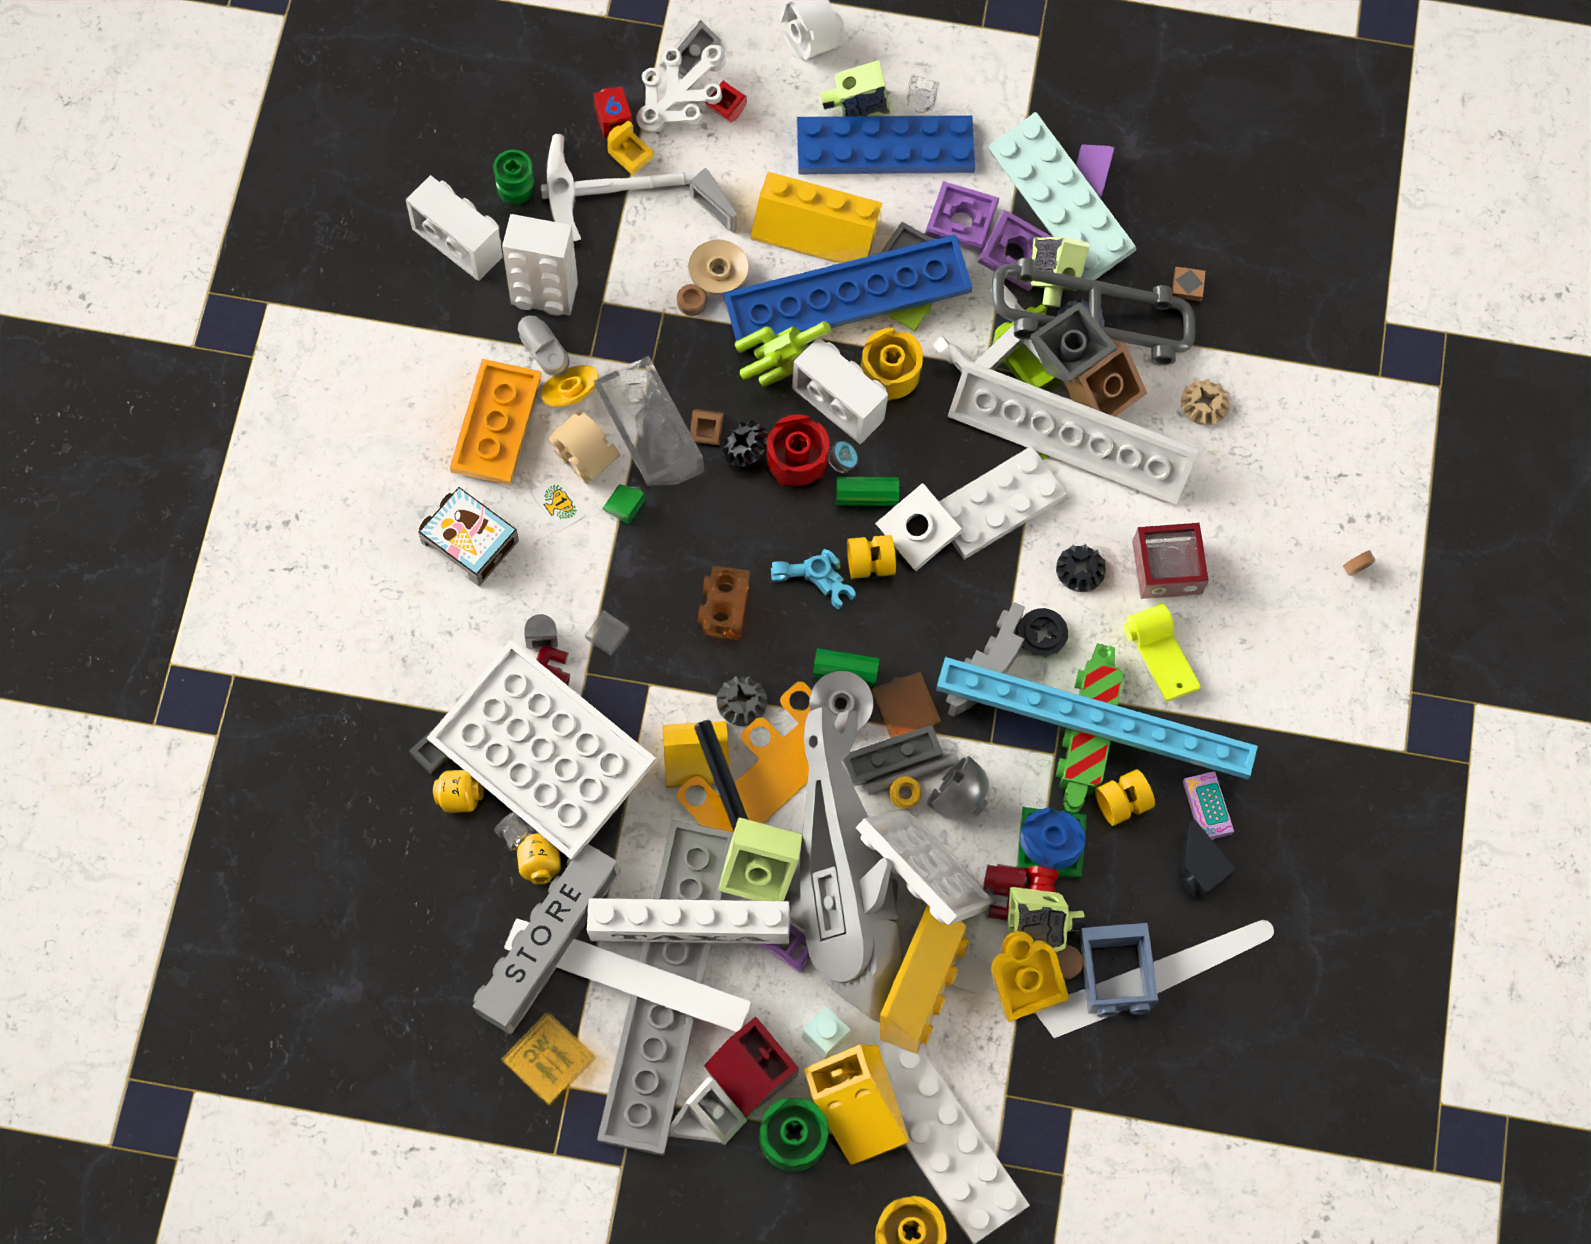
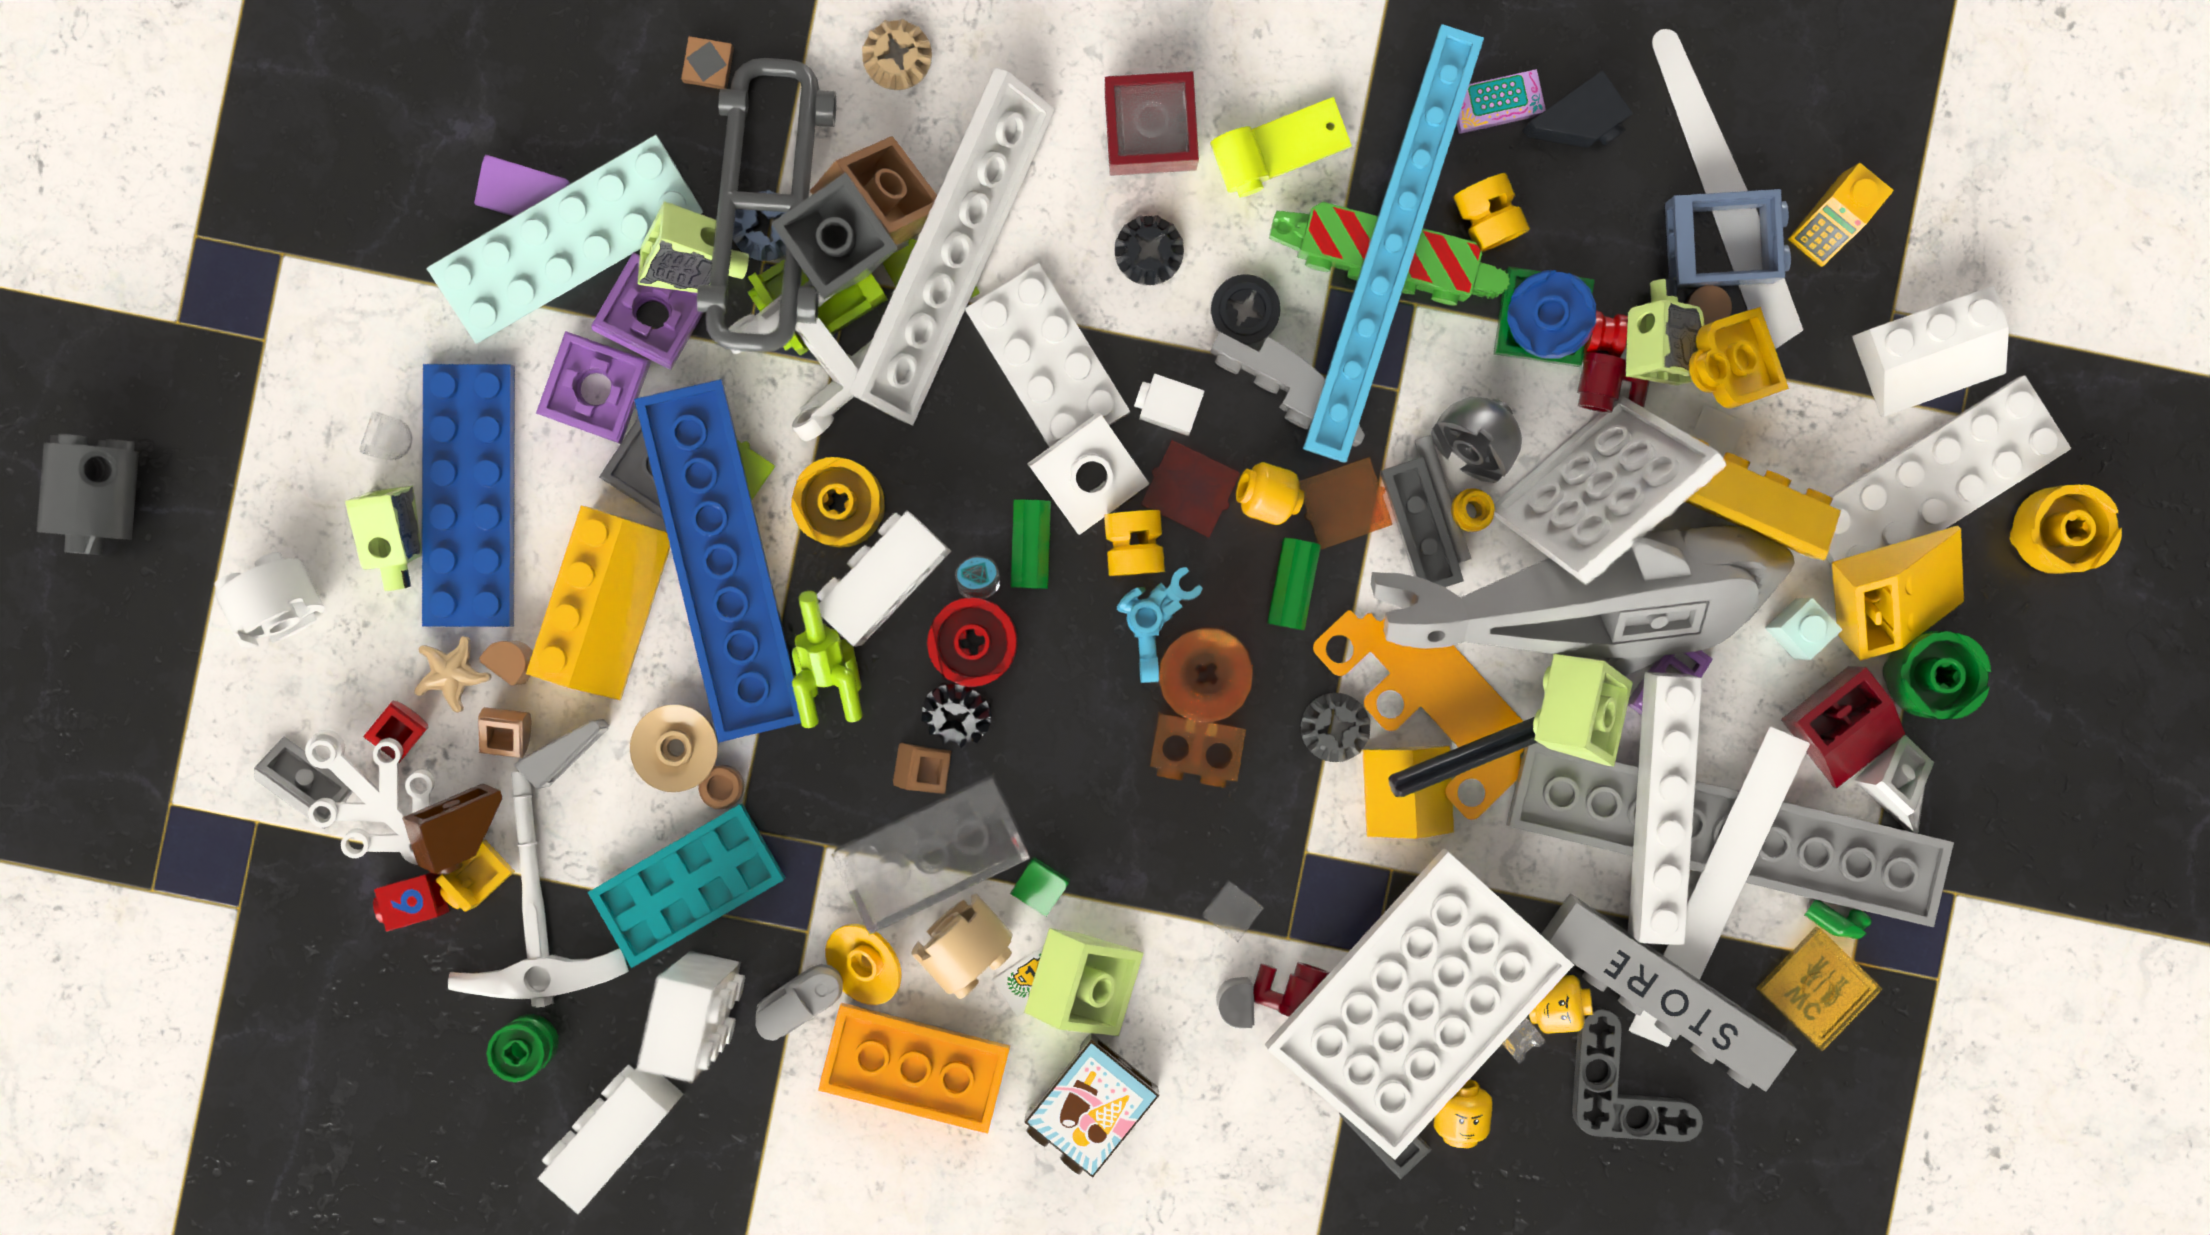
camera: 90 degrees left, 20 degrees up
light grey dish [809,671,873,731] -> none
none -> reddish brown slope [402,783,503,875]
none -> tan animal [414,636,492,713]
none -> medium nougat brick [478,707,531,758]
none -> medium nougat brick [479,641,533,686]
none -> teal plate [588,803,786,968]
none -> yellowish green slope [1024,928,1144,1036]
none -> white brick [1134,374,1204,436]
none -> clear red piece [1141,440,1240,538]
none -> clear orange wheel [1159,627,1253,723]
none -> yellow head [1236,462,1304,525]
none -> dark grey beam [1572,1006,1703,1142]
none -> yellow slope [1788,163,1894,267]
none -> green arm [1804,899,1872,939]
none -> white slope [1852,285,2009,417]

